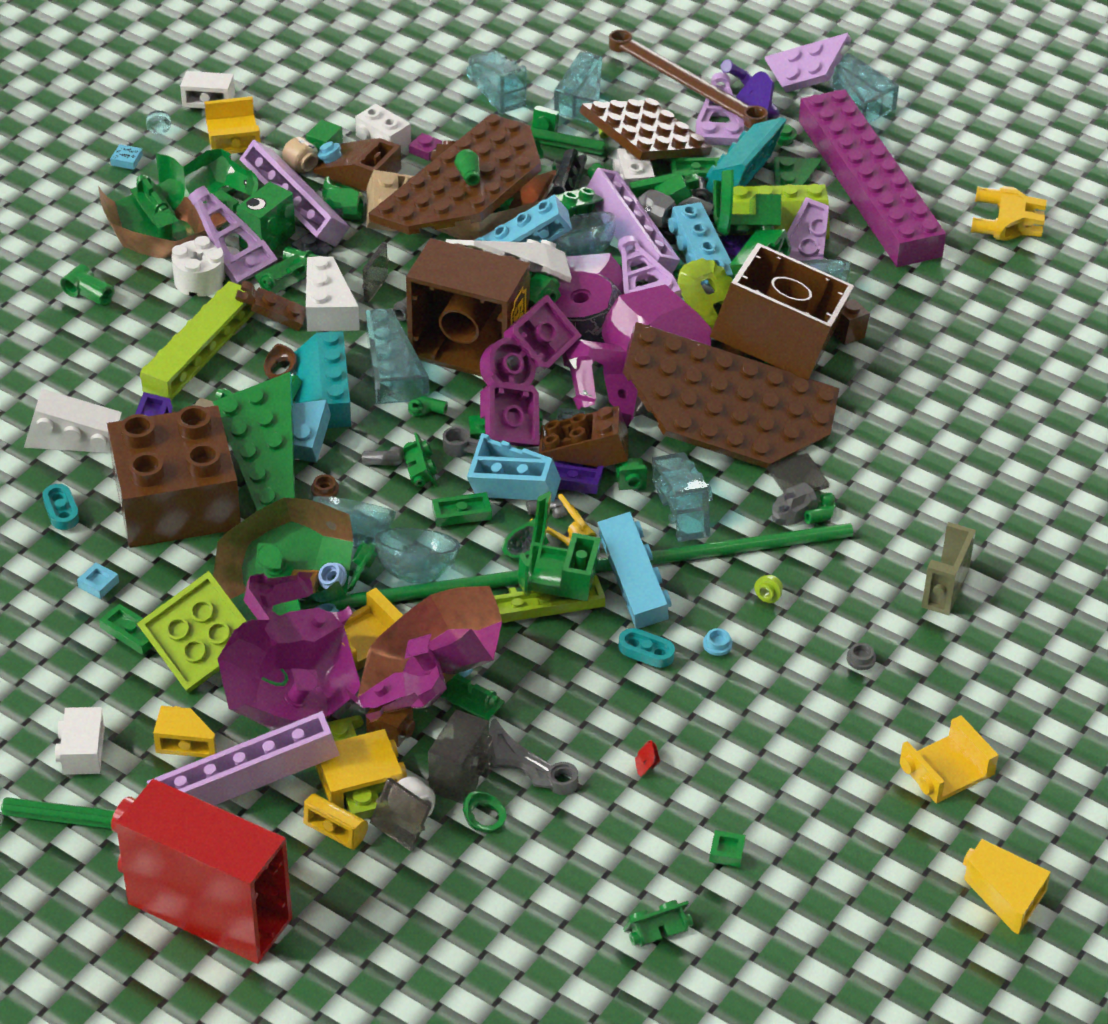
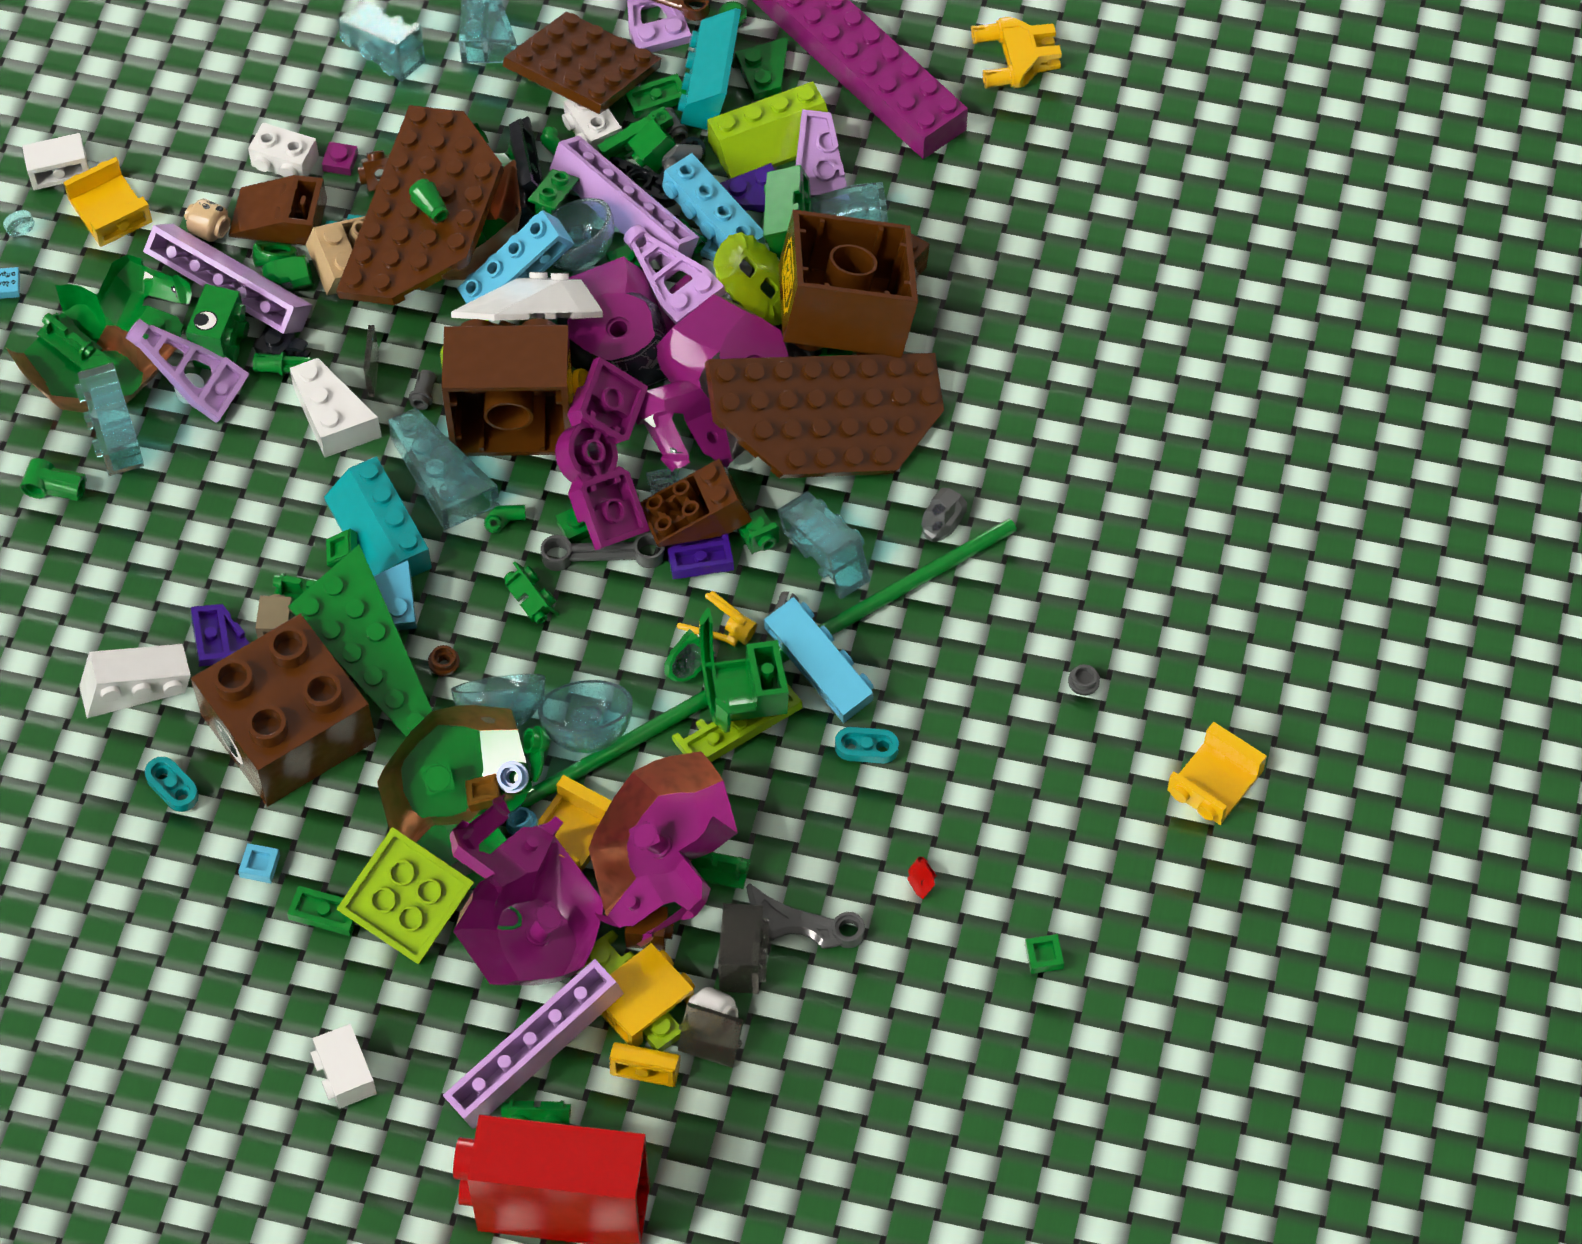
camera: 20 degrees left, 15 degrees up
green axle [1,797,115,829] -> none
lime brick [140,281,255,400] -> none
yellow slope [153,706,217,758] -> none
white brick [172,236,225,296] -> none
reddish brown plate [235,281,306,331] -> none
green hinge [254,254,307,294] -> none
reddish brown piece [264,344,298,379] -> none
green brick [306,119,343,159] -> none
medium azure plate [317,142,342,163] -> none
dark grey arm [362,446,404,466] -> none
green plate [432,492,492,527] -> none
green piece [463,791,507,833] -> none
medium azure wedge [467,433,561,501] -> none
dark grey arm [526,499,568,519] -> none
green brick [530,272,561,309] -> none
green axle [531,127,606,156] -> none
green plate [532,106,560,132] -> none
green hinge [623,900,693,947] -> none
dark grey rock [638,190,676,228] -> none
medium azure plate [703,628,732,656] -> none
green piece [713,170,781,237] -> none
lime plate [754,575,783,603] -> none
clear smoke piece [767,453,829,493] -> none
green arm [804,493,836,524] -> none
olive panel [921,522,976,616] -> none
yellow slope [963,839,1051,934] -> none
none -> clear light blue wedge [75,363,144,476]

